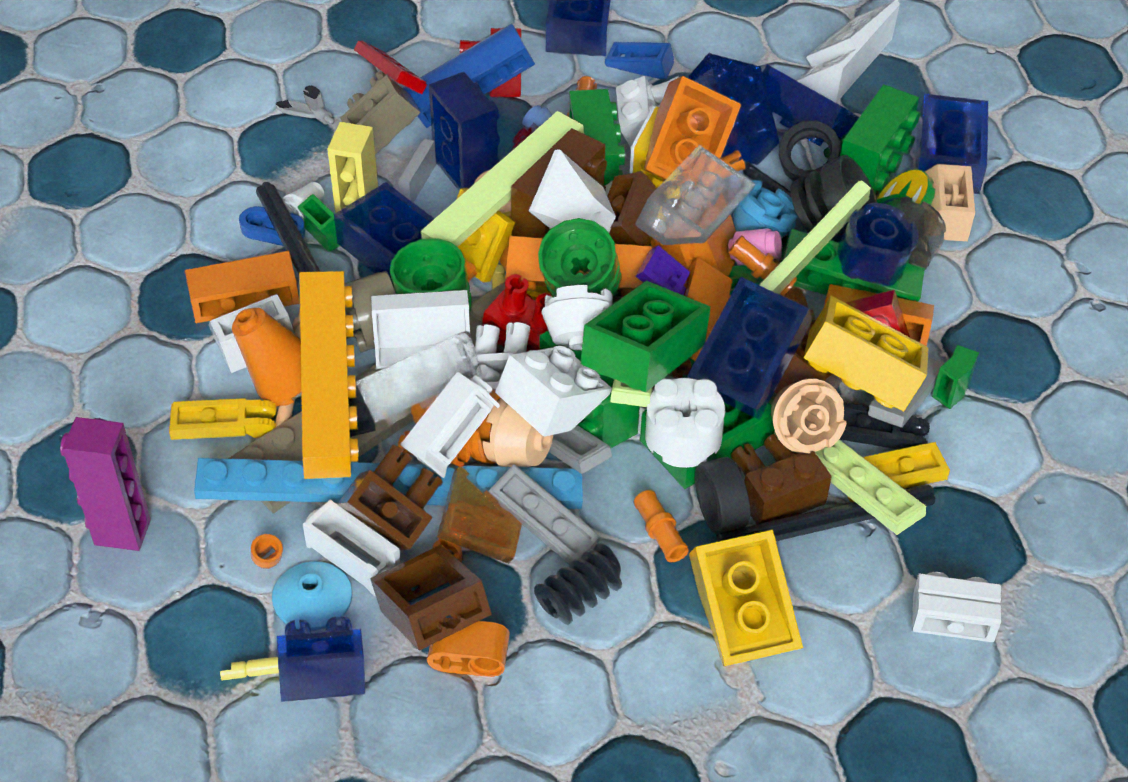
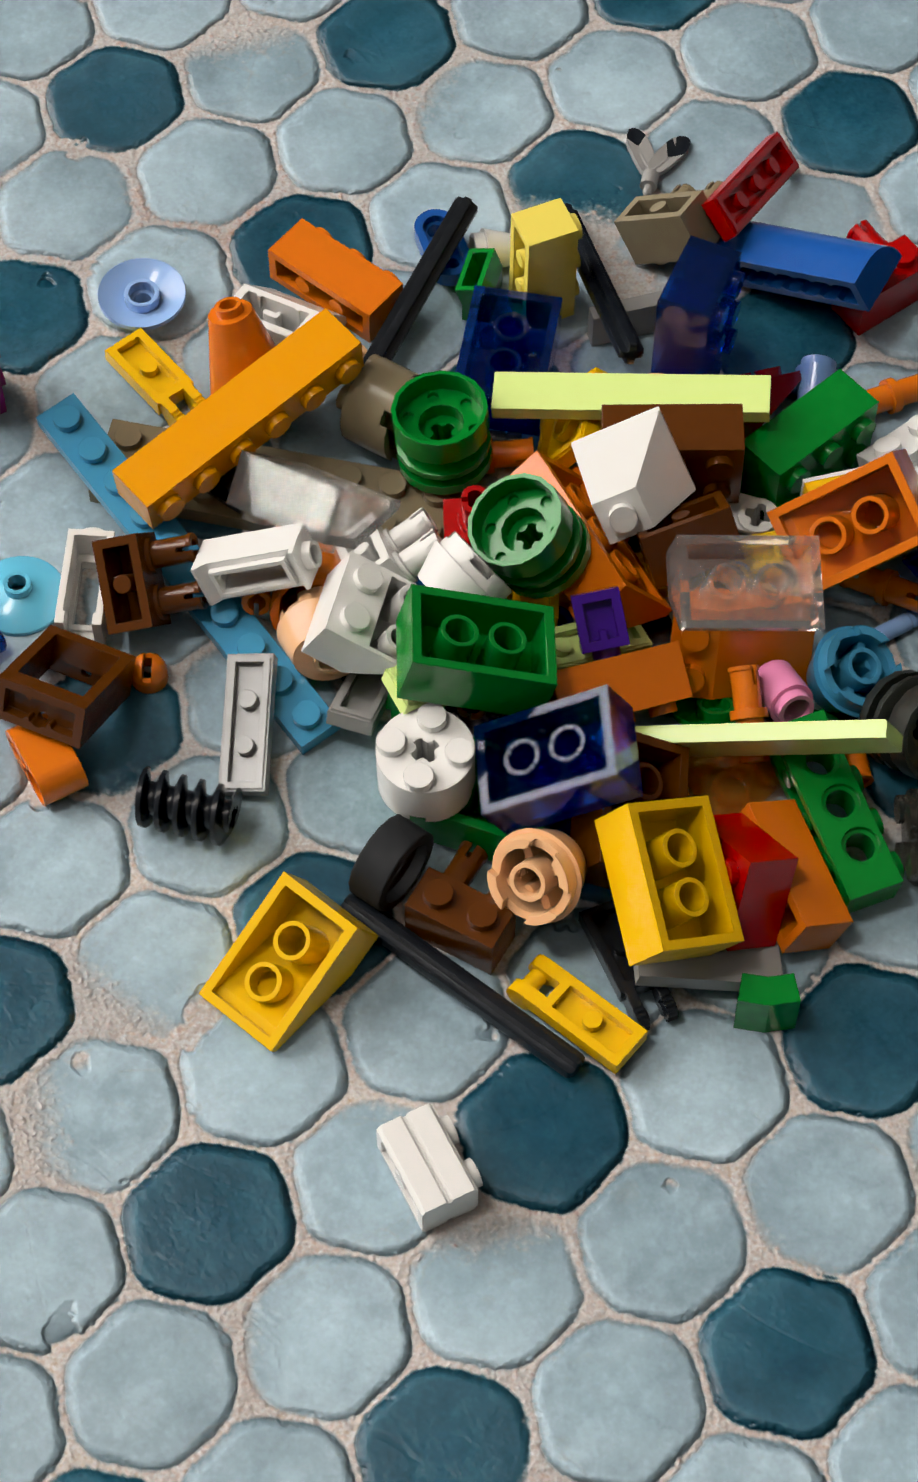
camera: 55 degrees right, 10 degrees up
orange hinge [250,534,283,569] -> none
white container [371,290,471,371] -> none
clear orange wing [437,467,522,564] -> none
orange pin [634,490,689,563] -> none
yellowish green tile [761,390,926,535] -> none
clear blue brick [838,203,919,286] -> none
none -> light blue dish [97,258,186,331]
none -> black axle [564,203,644,364]

